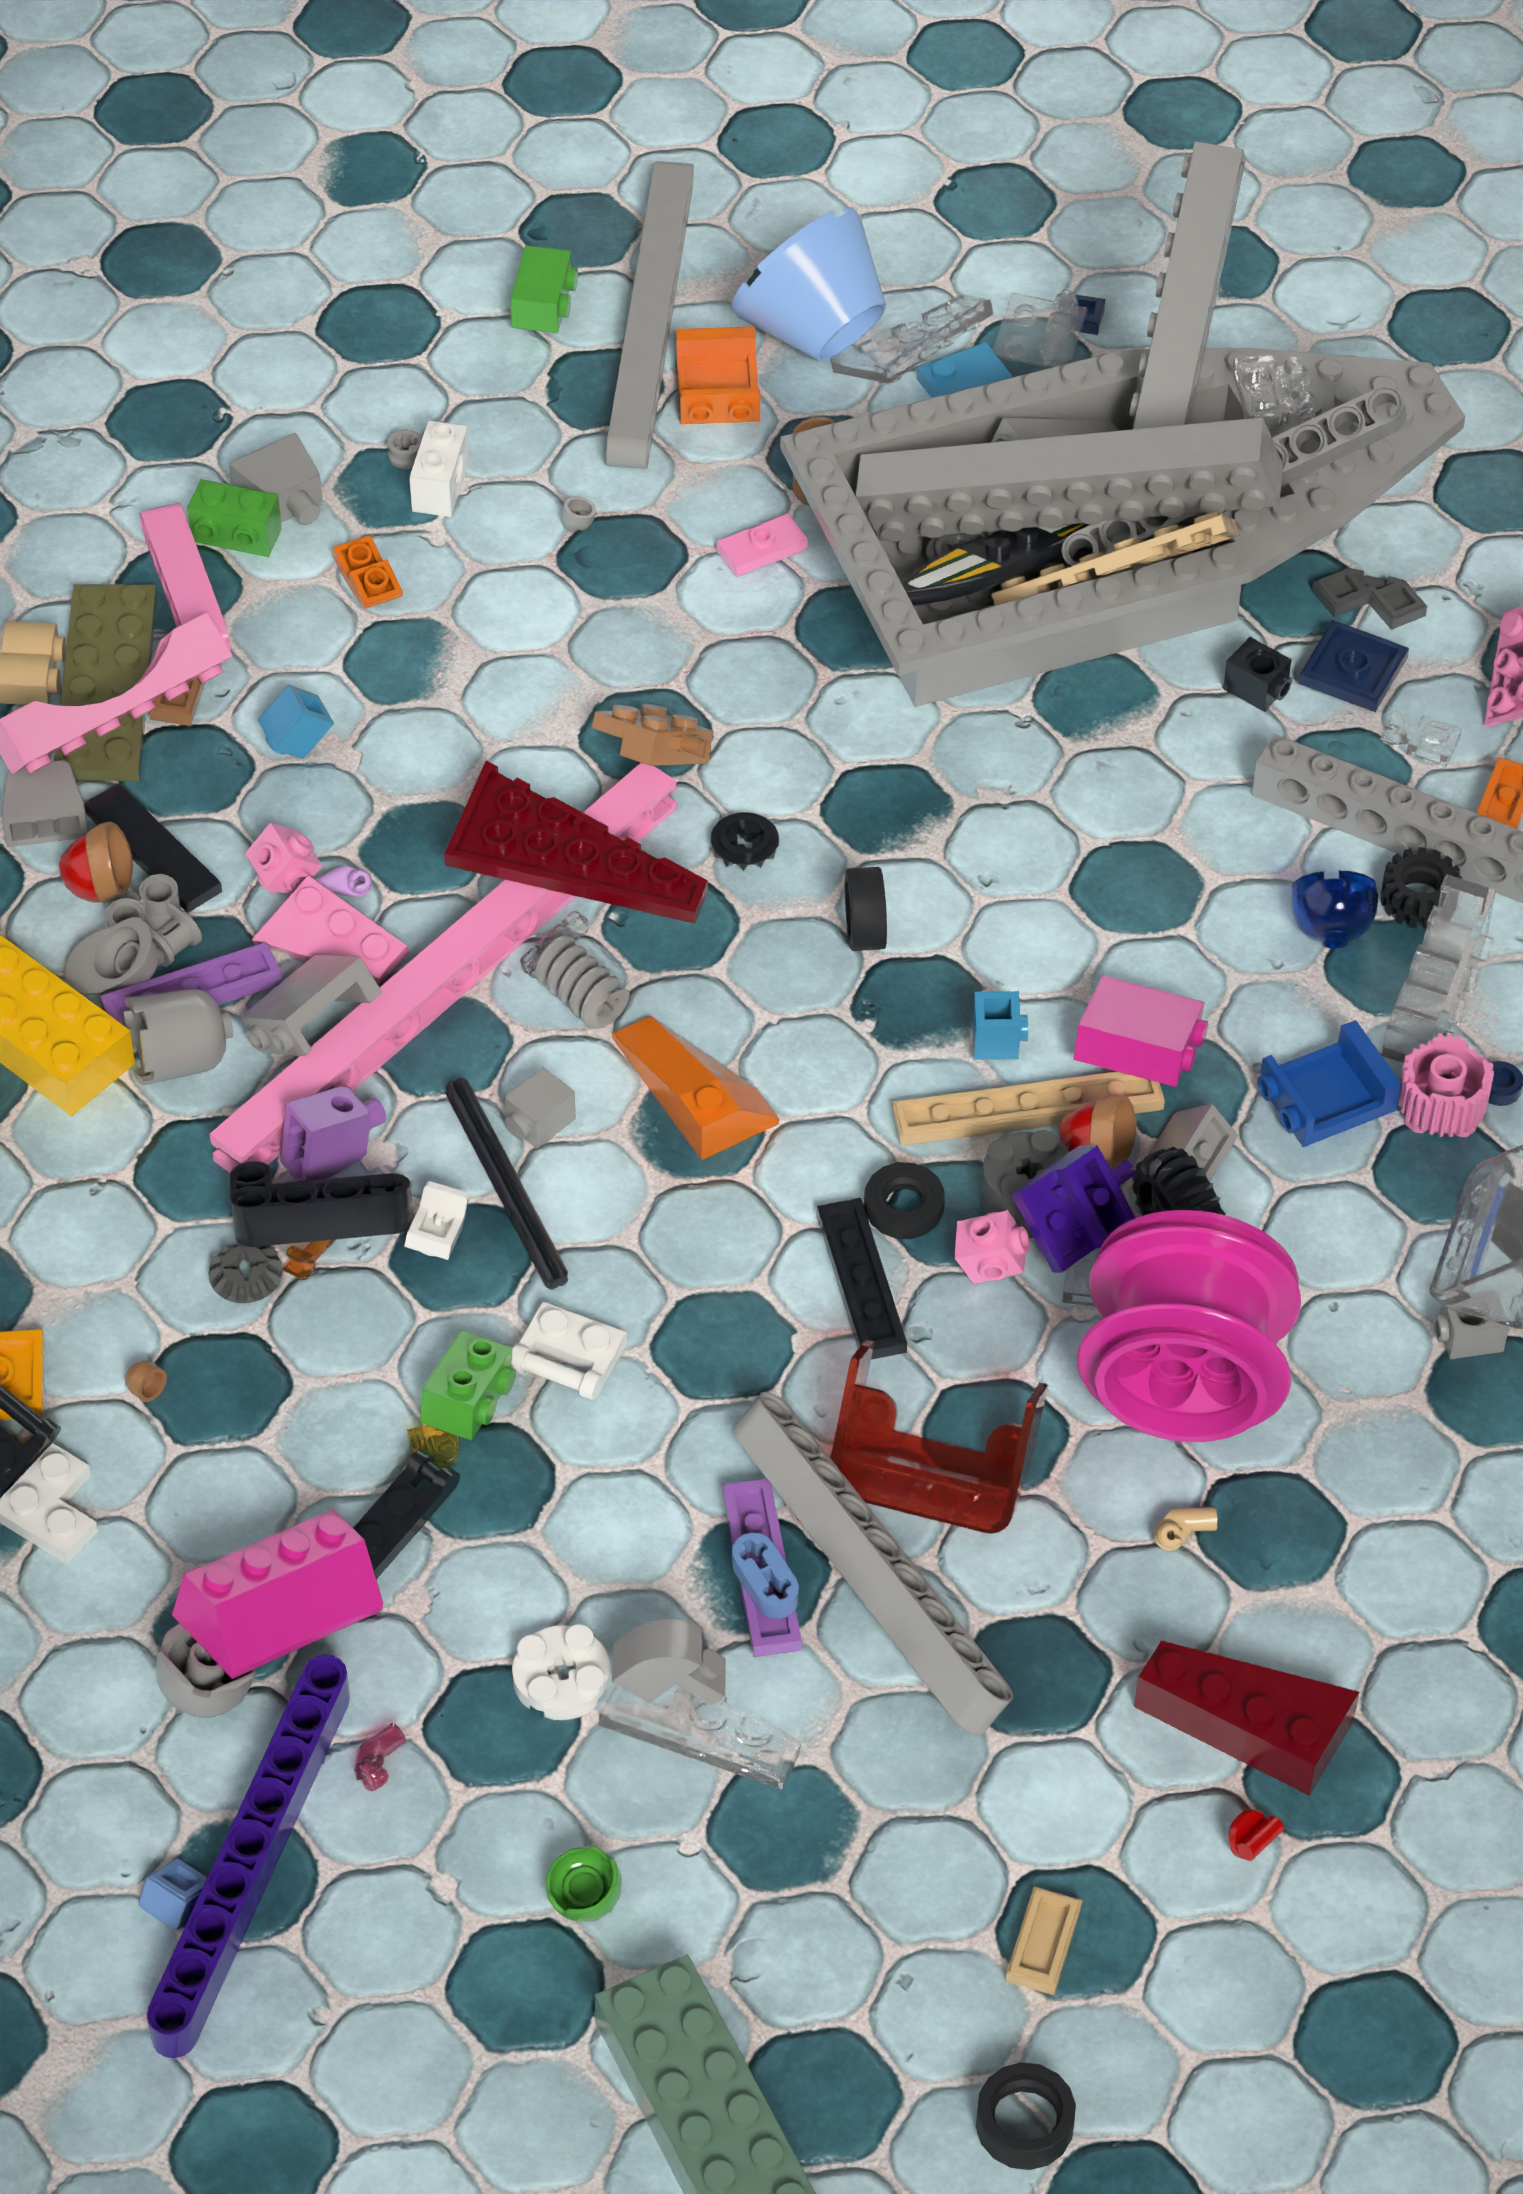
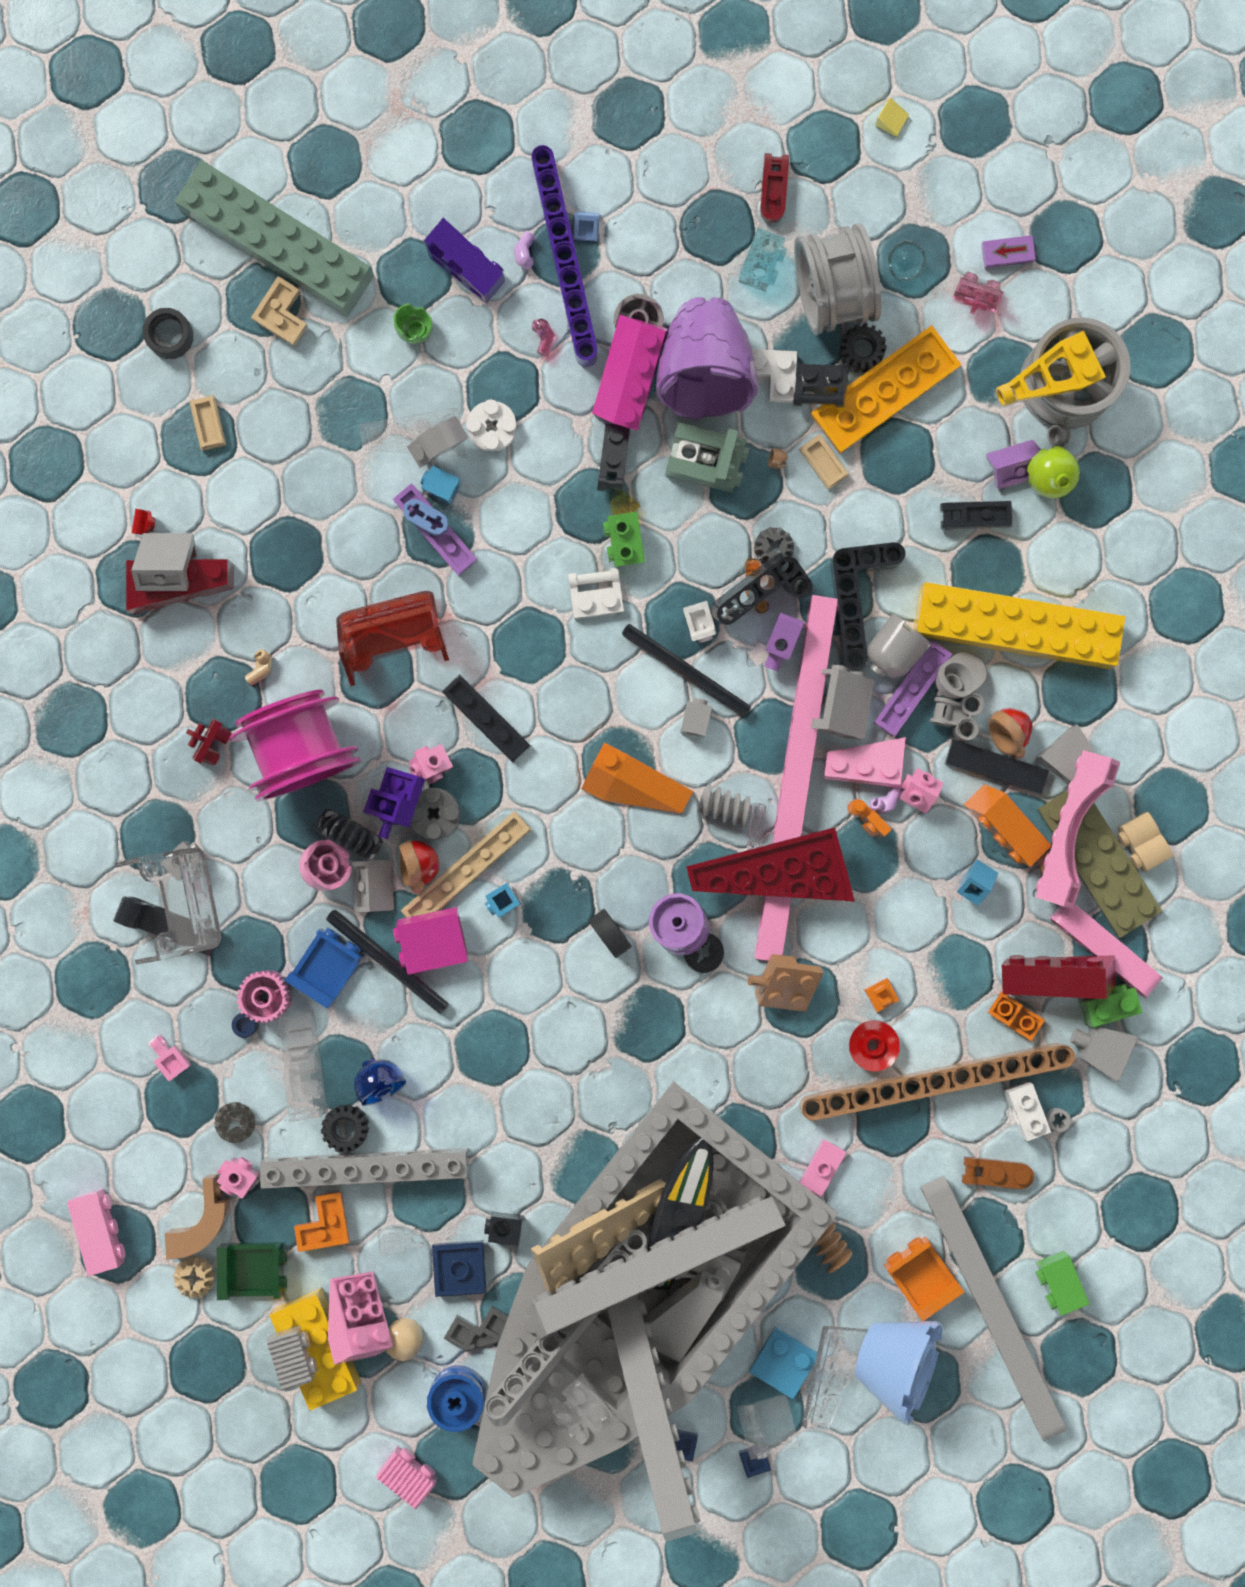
camera: 150 degrees right, 35 degrees up
light grey hinge [562,496,596,532] -> none
light grey beam [733,1392,1013,1736] -> none
black tyre [864,1162,945,1239] -> none
none -> light grey panel [131,533,197,591]
none -> dark red hips [185,718,232,765]
none -> tan plate [251,276,308,347]
none -> bright pink cylinder [299,839,352,891]
none -> black axle [326,910,449,1014]
none -> tan hair [385,1318,424,1362]
none -> dark azure brick [420,465,462,506]
none -> dark purple wedge [424,217,505,304]
none -> blue wheel [427,1365,486,1432]
none -> lavender arm [514,231,536,270]
none -> medium lavender wheel [649,893,710,955]
none -> medium lavender piece [656,297,758,420]
none -> sand green brick [665,422,750,493]
none -> tan tile [799,434,849,490]
none -> medium nougat beam [799,1043,1075,1121]
none -> black beam [830,542,906,672]
none -> orange plate [847,799,892,838]
none -> red dish [849,1020,900,1071]
none -> orange tile [864,978,899,1012]
none -> dark orange plate [962,1156,1034,1189]
none -> orange wedge [964,784,1052,867]
none -> dark red wedge [1001,955,1116,999]

